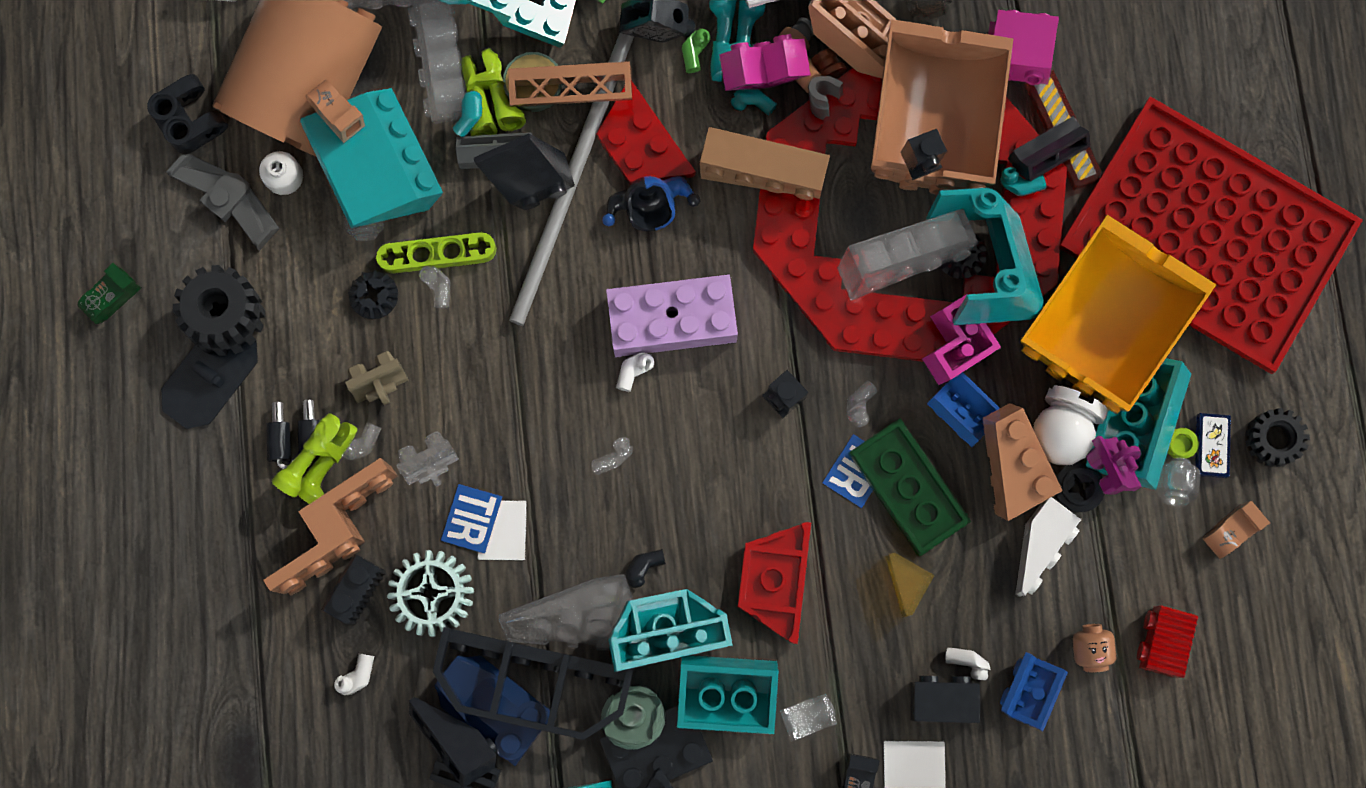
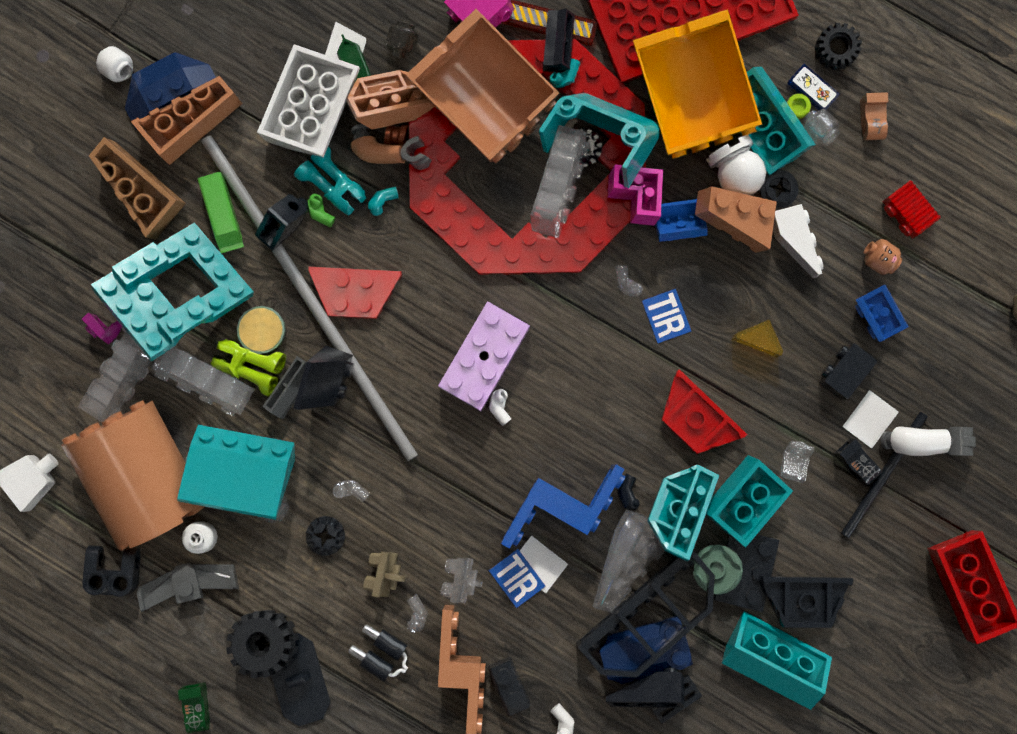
camera: 50 degrees left, 5 degrees up
lime piece [272,413,357,504] -> none
nougat leg [306,80,365,143] -> none
lime beam [376,233,497,274] -> none
light aqua gear [387,550,474,637] -> none
teal arm [453,91,482,137] -> none
nougat fence [508,61,632,107] -> none
clear arm [591,437,633,475] -> none
black piece [603,176,701,232] -> none
medium nougat wedge [700,127,830,200] -> none
dark pink brick [719,34,811,91] -> none
black brick [762,370,808,419] -> none
dark green tile [848,418,972,557] -> none
black brick [900,129,947,180] -> none
white arm [946,647,990,681] -> none
magenta hips [1086,436,1142,495] -> none
none -> blue bracket [501,464,626,549]

